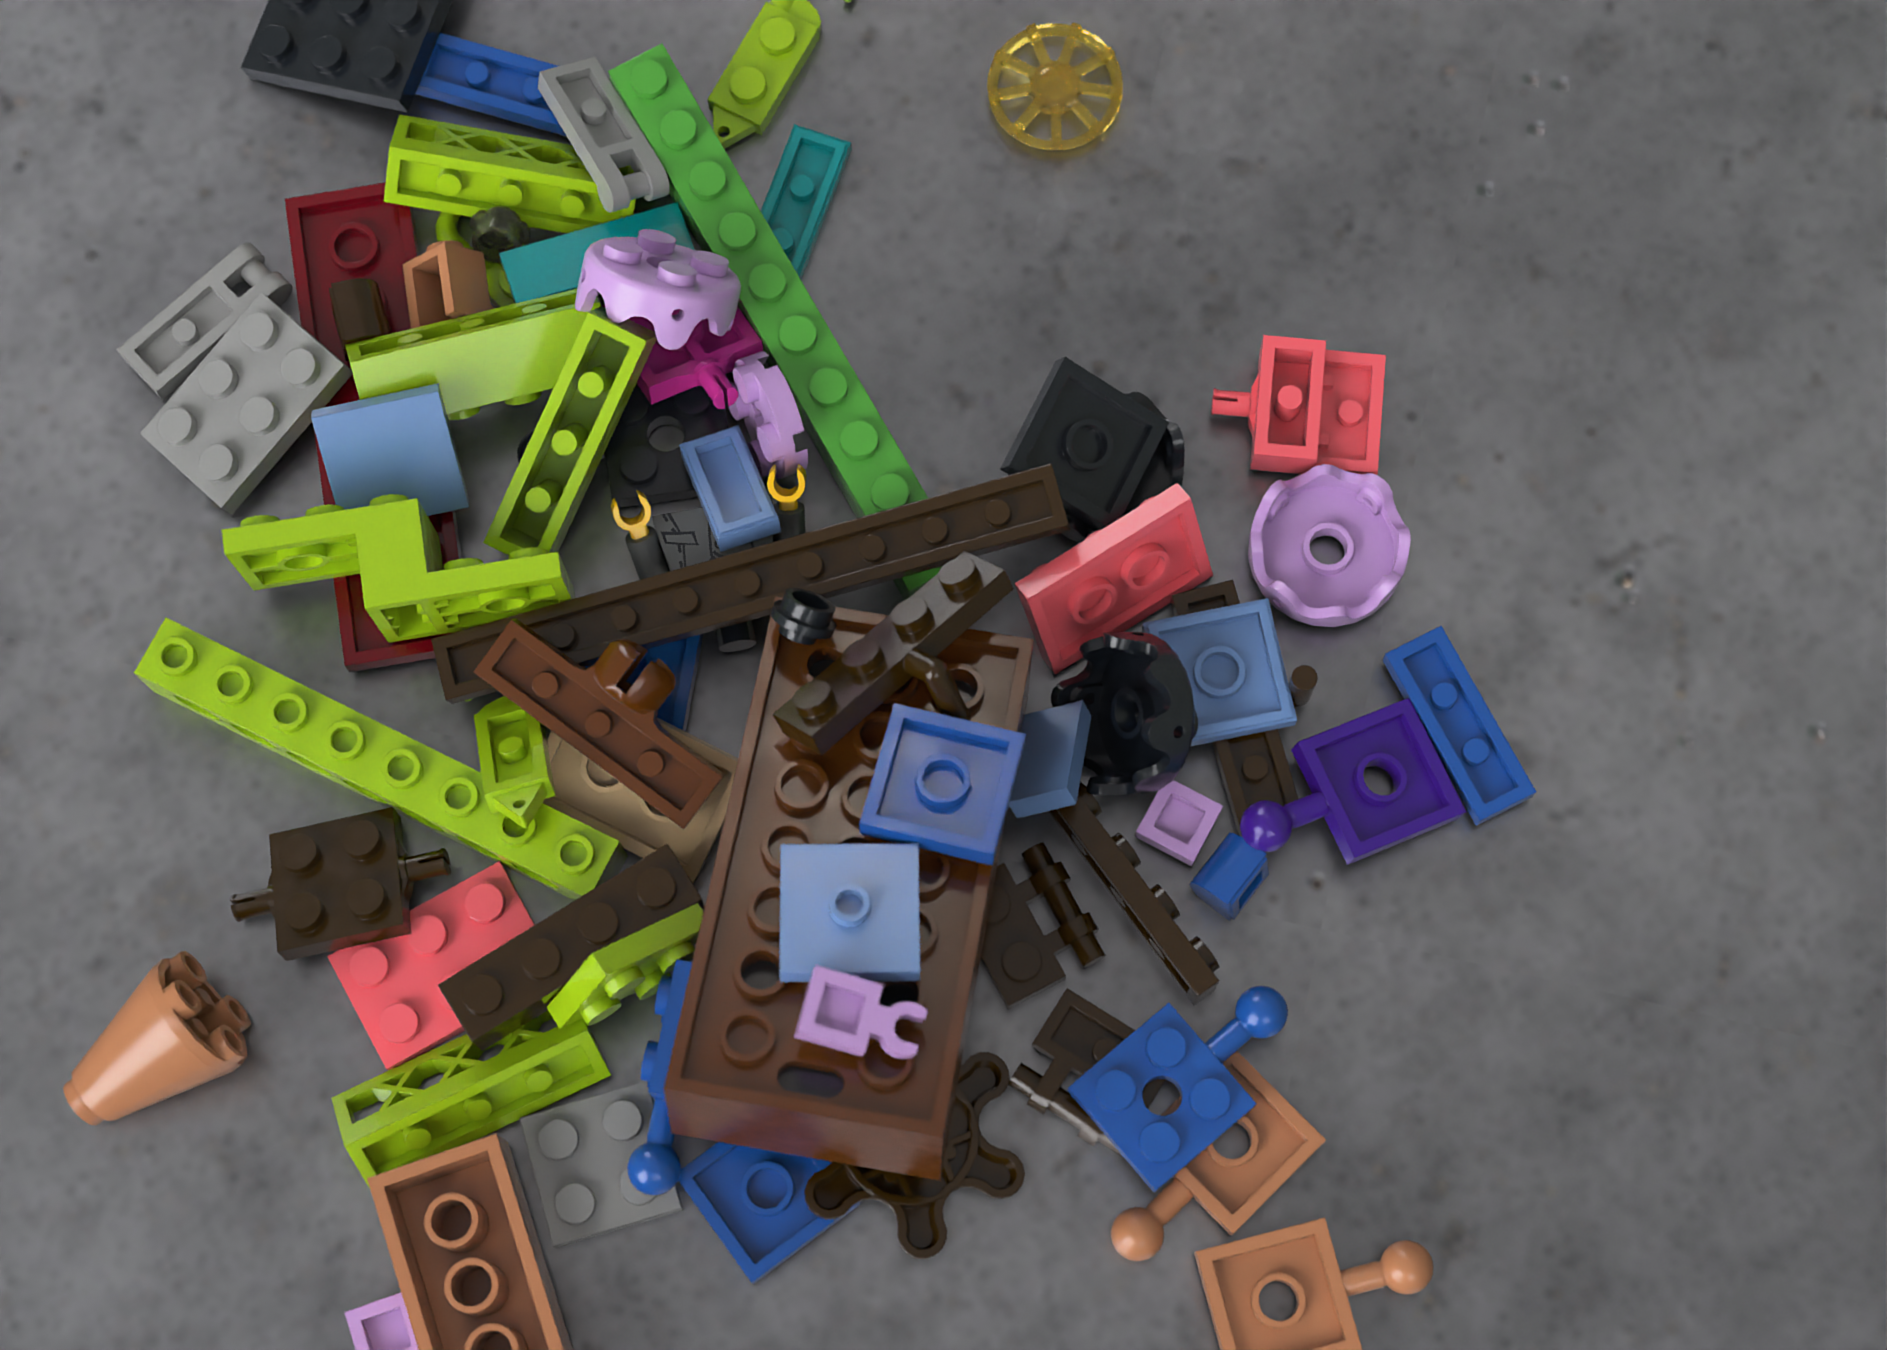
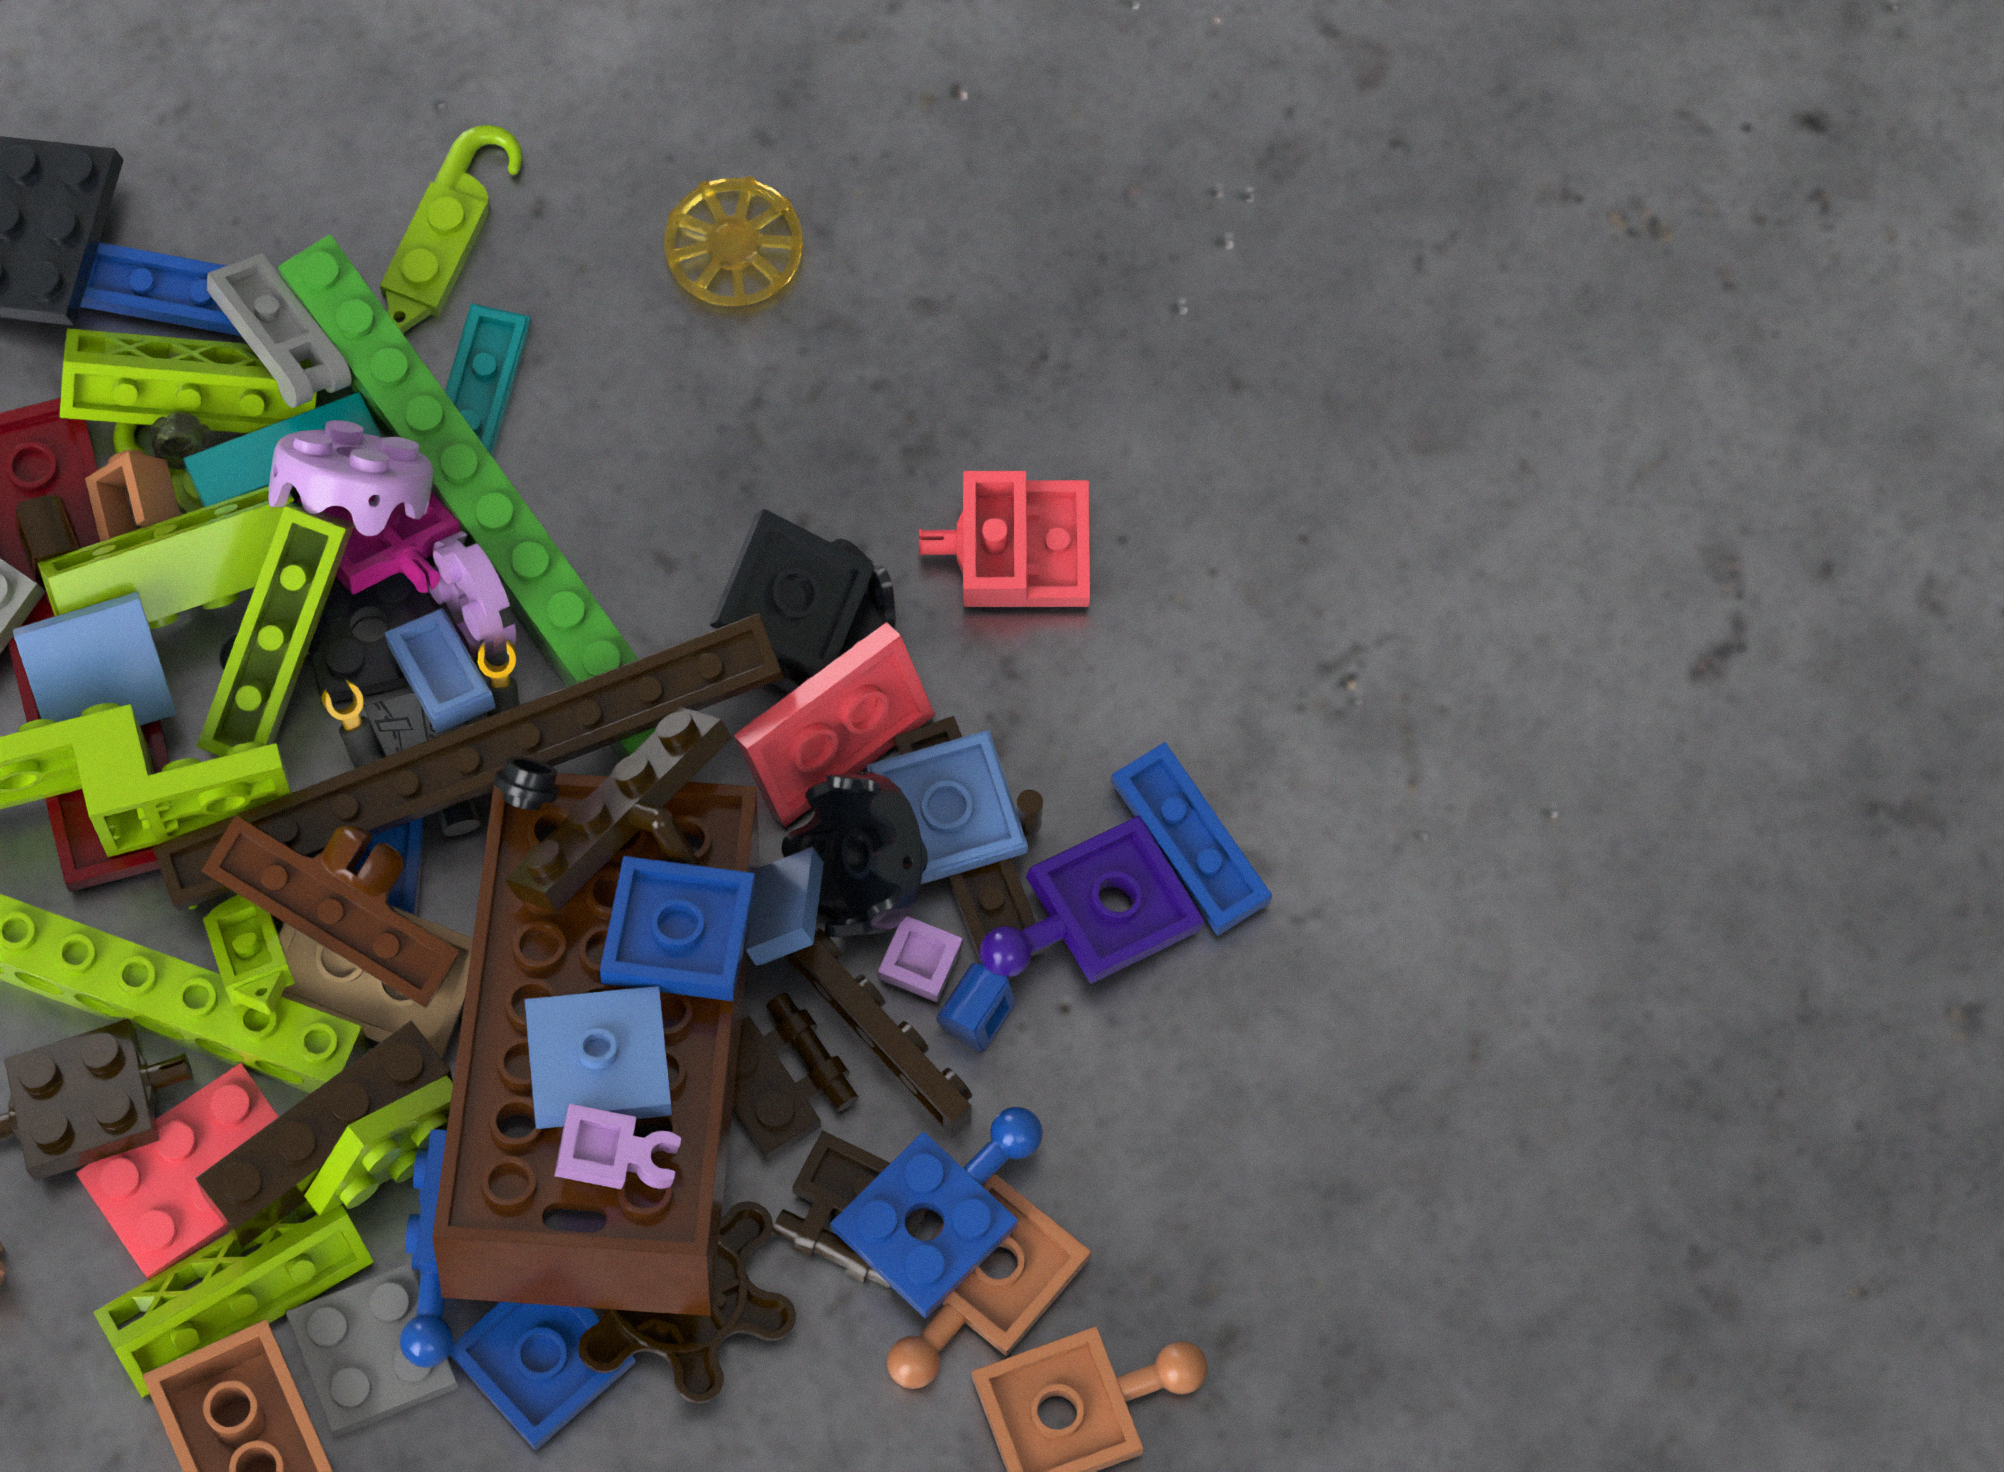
camera: 10 degrees left, 5 degrees down
lavender plate [1248,464,1411,627] -> none

